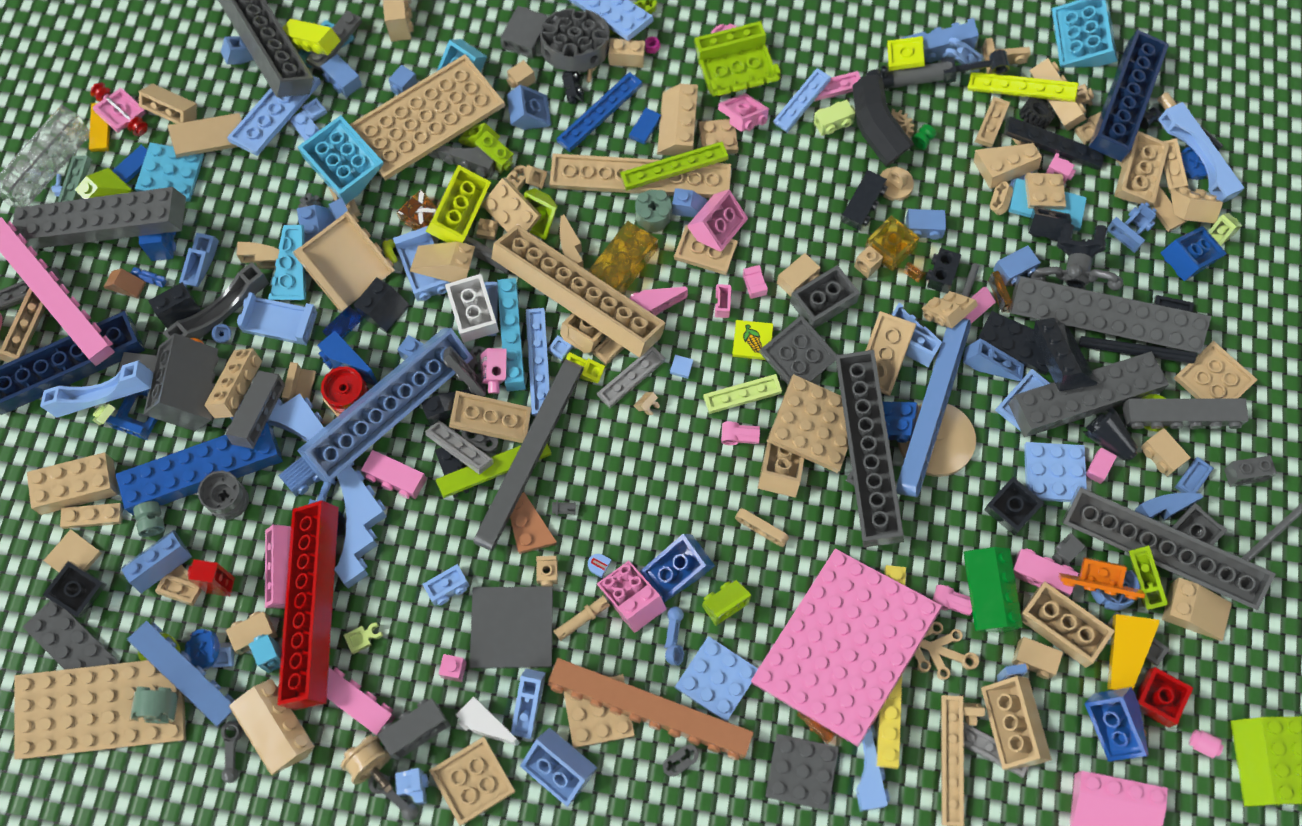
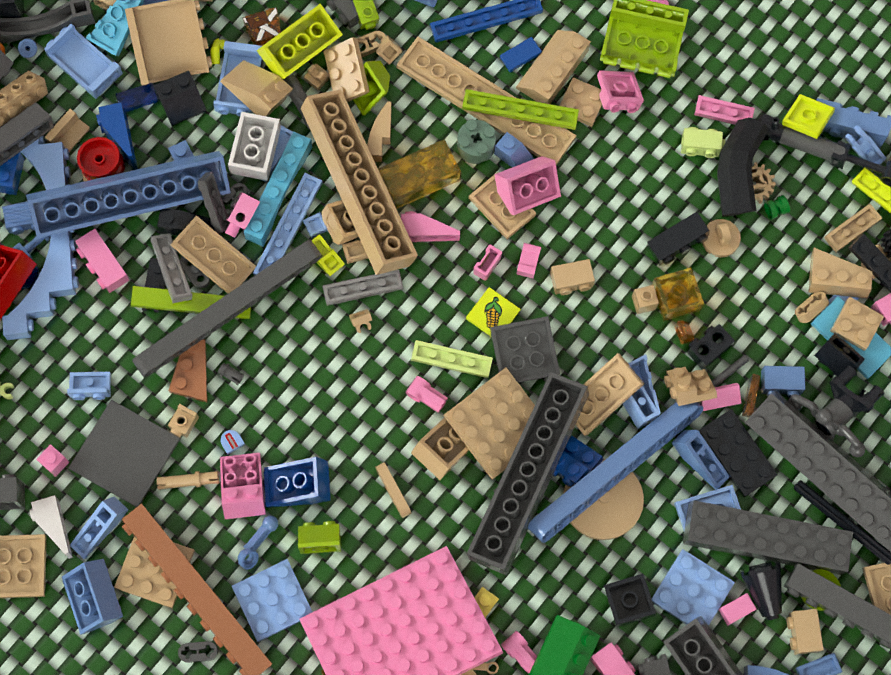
camera: 25 degrees right, 5 degrees up
light blue tile [670,355,693,379] -> none
light blue tile [773,68,831,133] -> none
dark grey brick [790,265,860,329] -> none
medium blue brick [906,209,946,240] -> none
black slope [1032,318,1098,392] -> none

